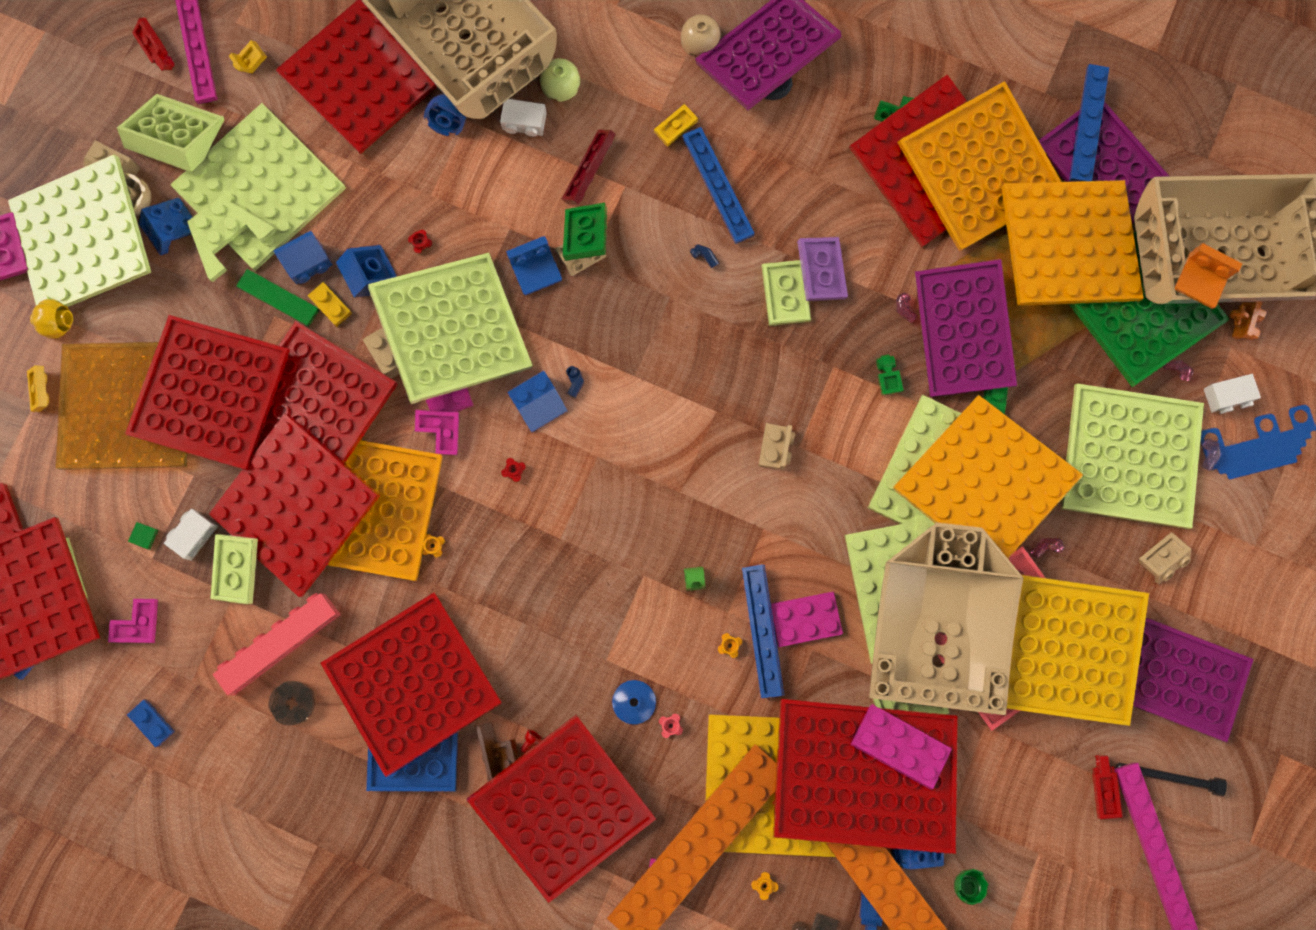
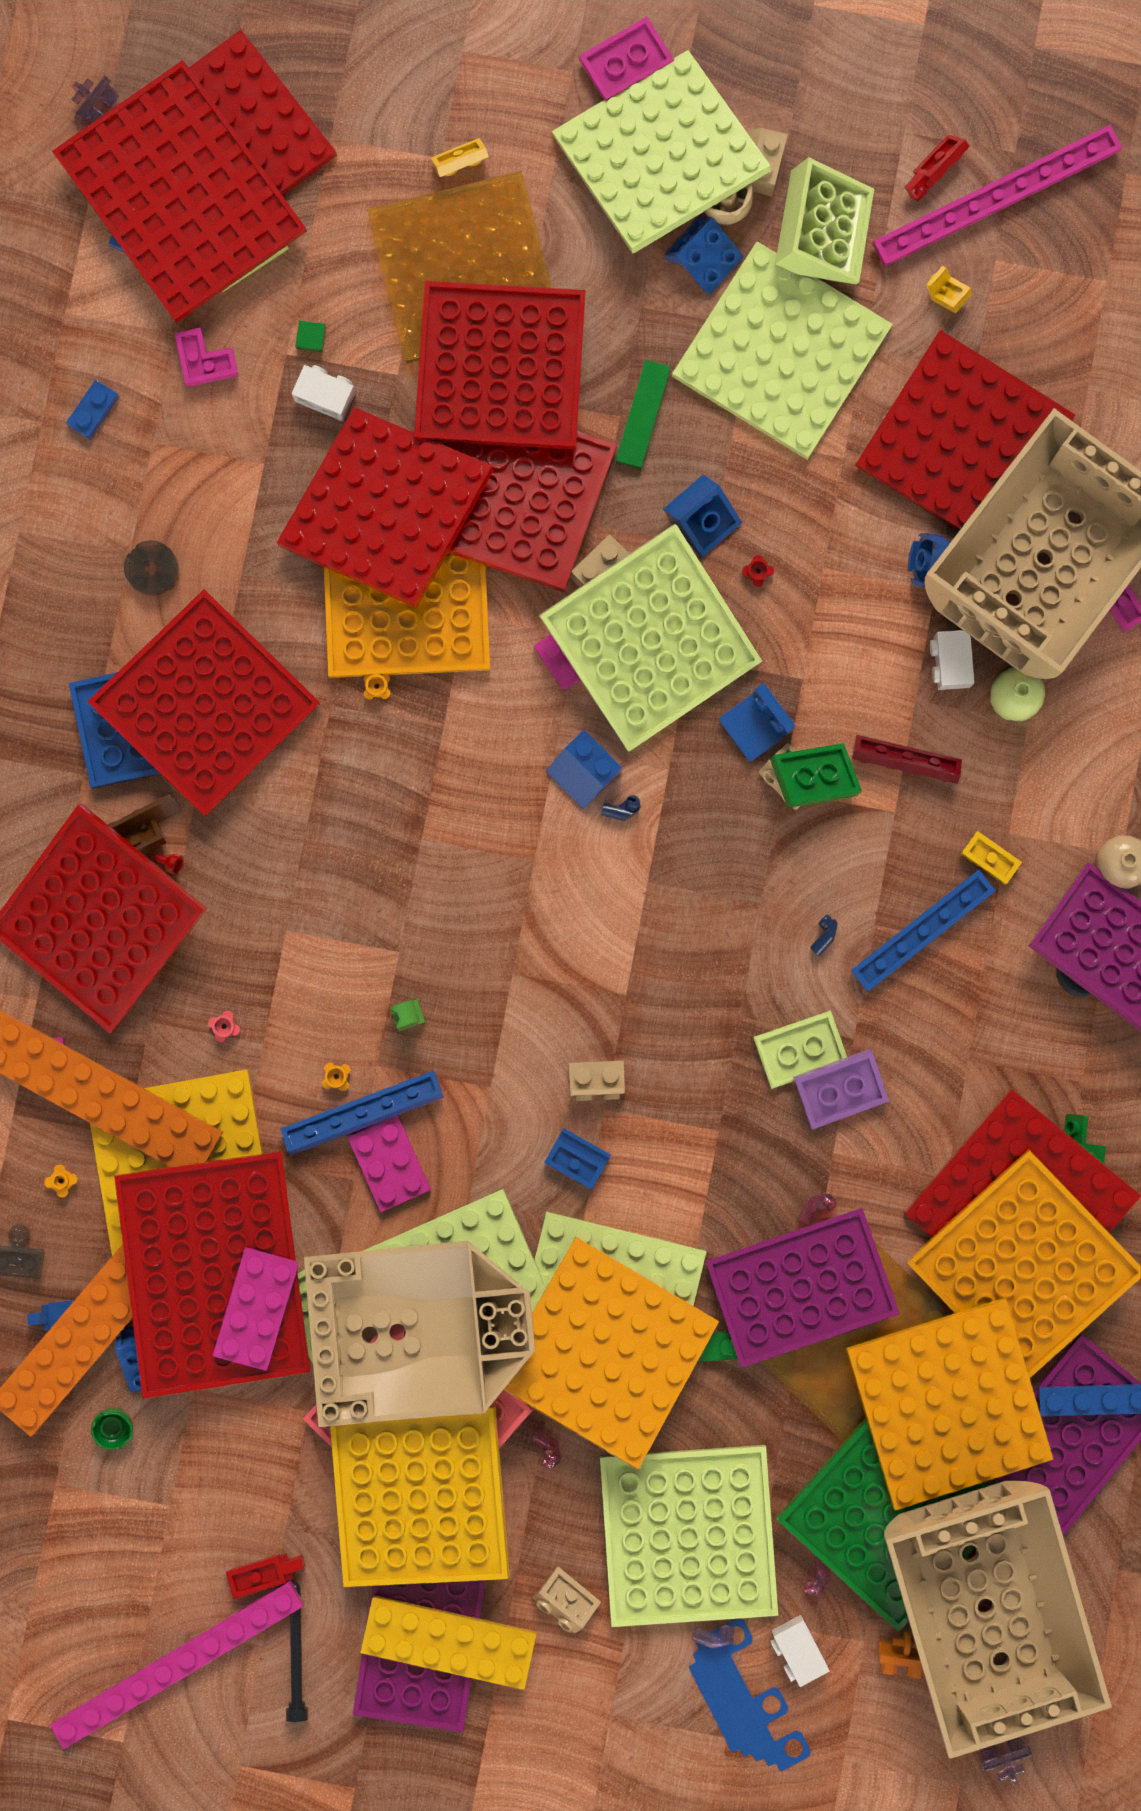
camera: 80 degrees right, 5 degrees up
yellow plant [30,299,73,339] -> none
yellowish green wing [188,196,276,282] -> none
yellowish green tile [210,534,258,604] -> none
coral brick [212,593,341,696] -> none
blue slope [273,231,333,285] -> none
yellow plate [307,282,352,327] -> none
dark pink plate [415,410,459,455] -> none
red plate [501,458,526,482] -> none
blue dish [612,680,656,724] -> none
green plate [876,354,904,396] -> none
orange bracket [1175,243,1242,309] -> none
none -> yellow plate [360,1595,537,1690]
none -> blue plate [544,1128,611,1189]

